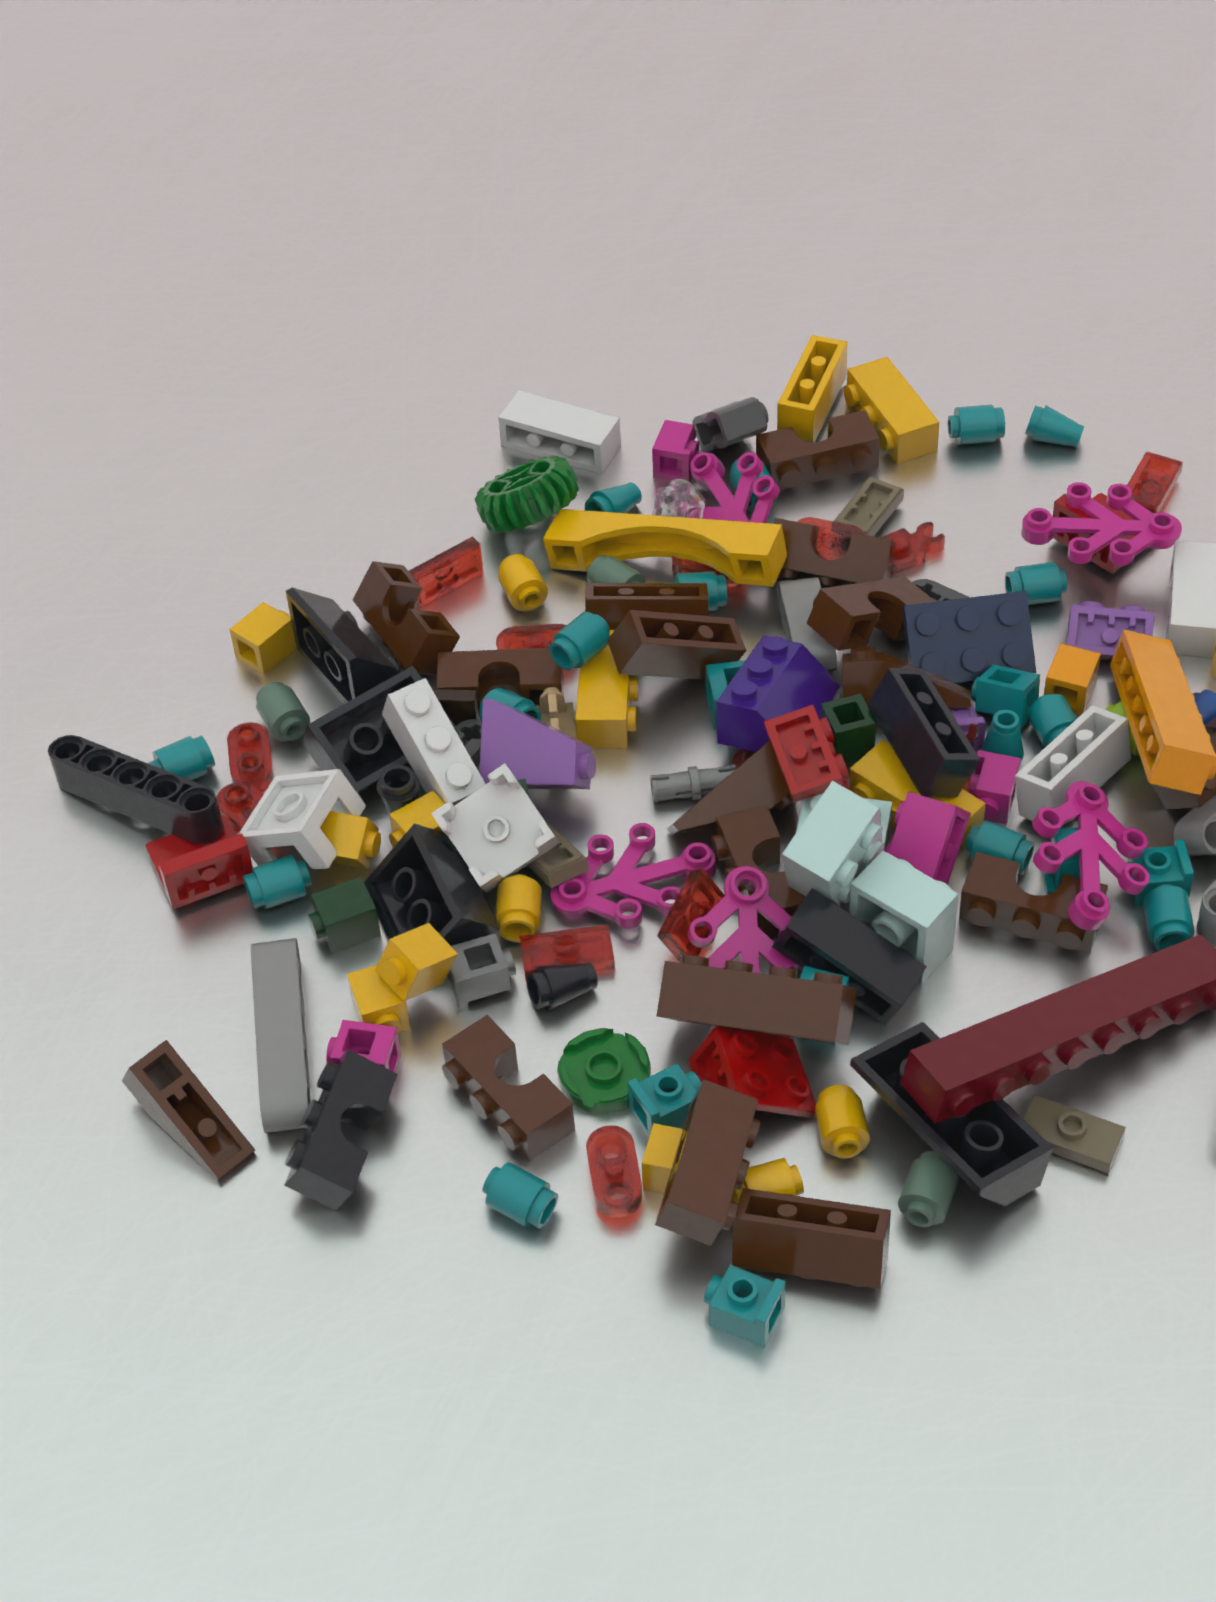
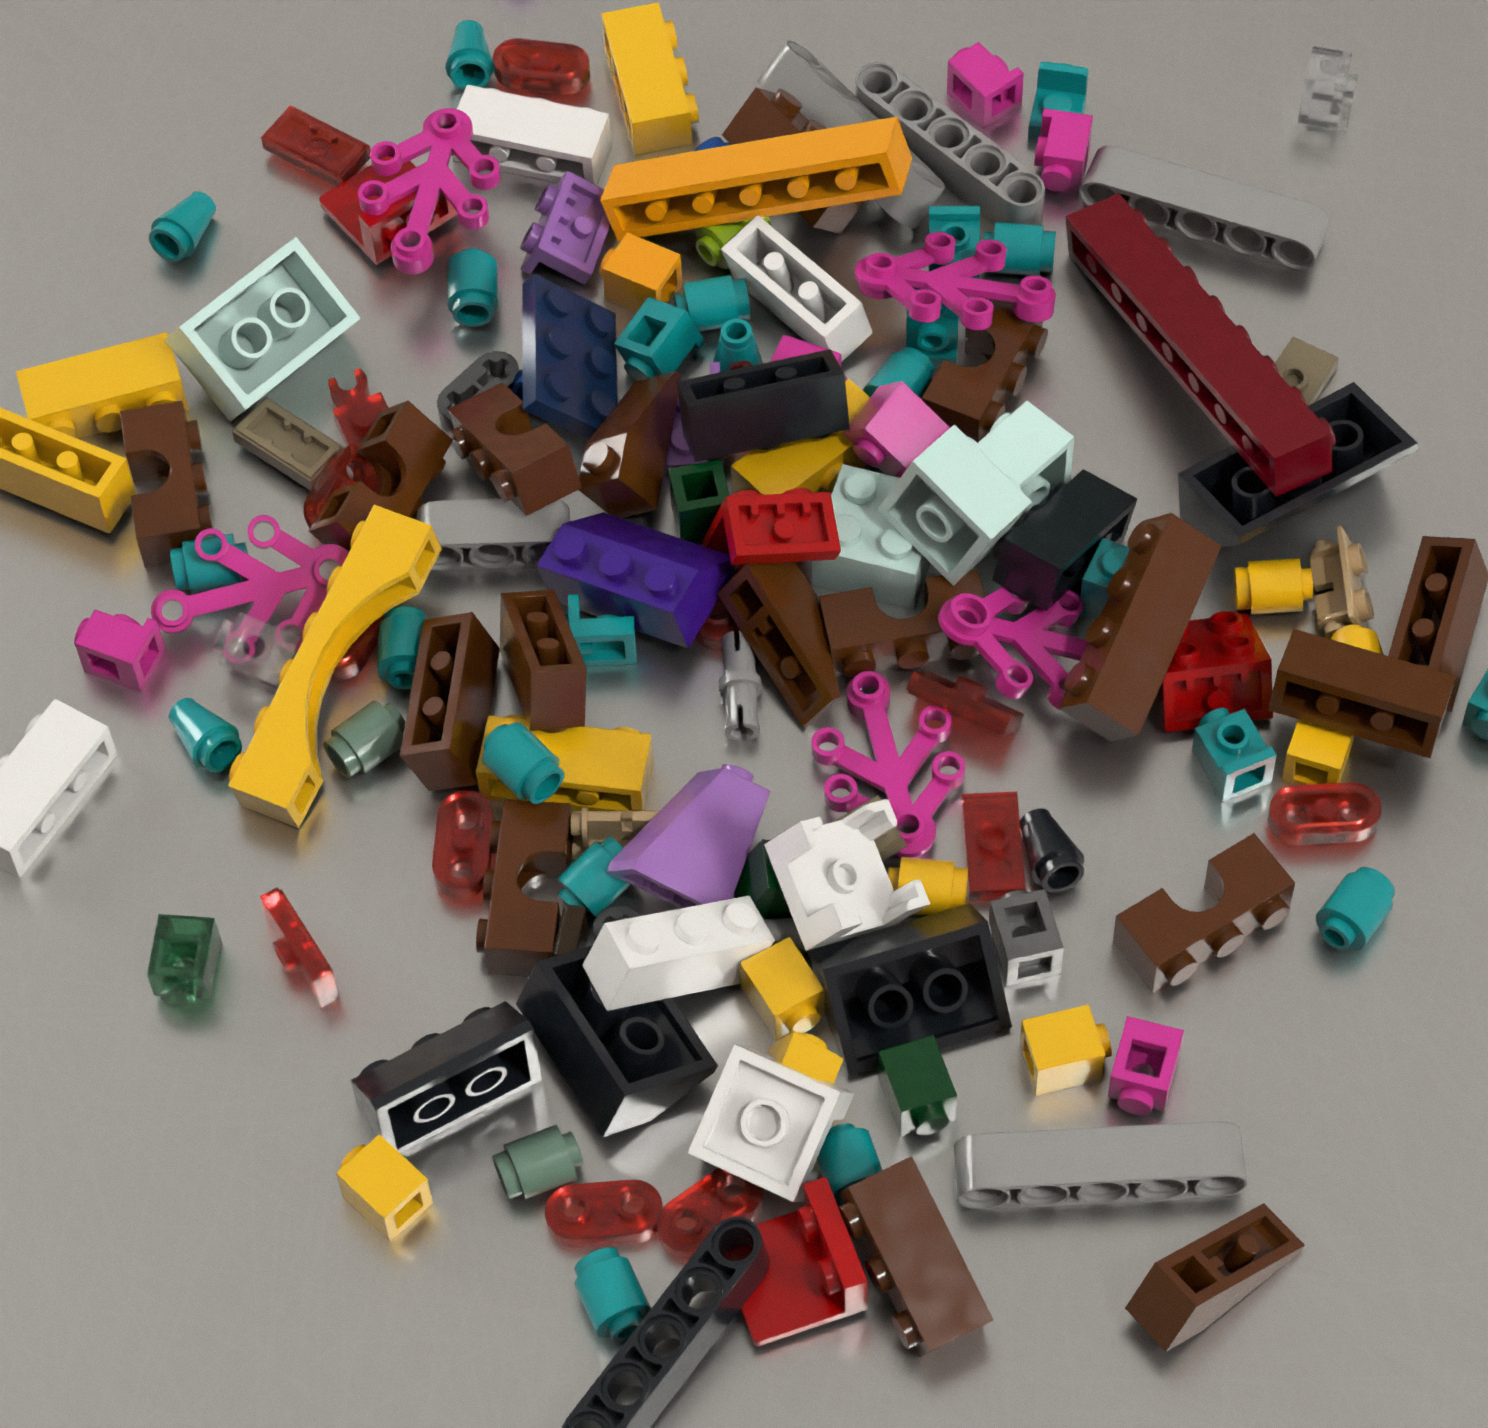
camera: 85 degrees left, 10 degrees up
black arch [284,1049,398,1211] -> none
reddish brown arch [352,561,460,676] -> none
yellow brick [375,923,458,1001] -> none
black cone [377,765,420,816] -> none
green gear [474,456,579,533] -> none
yellow brick [498,554,548,611] -> none
green tile [557,1028,651,1114] -> none
dark grey brick [692,397,769,452] -> none
sand green brick [898,1151,959,1227] -> none
teal brick [947,404,1005,445] -> none
none -> clear green brick [147,914,223,1008]
none -> light aqua brick [165,237,361,421]
none -> reddish brown brick [838,1156,993,1357]
none -> tan hinge [1309,525,1374,639]

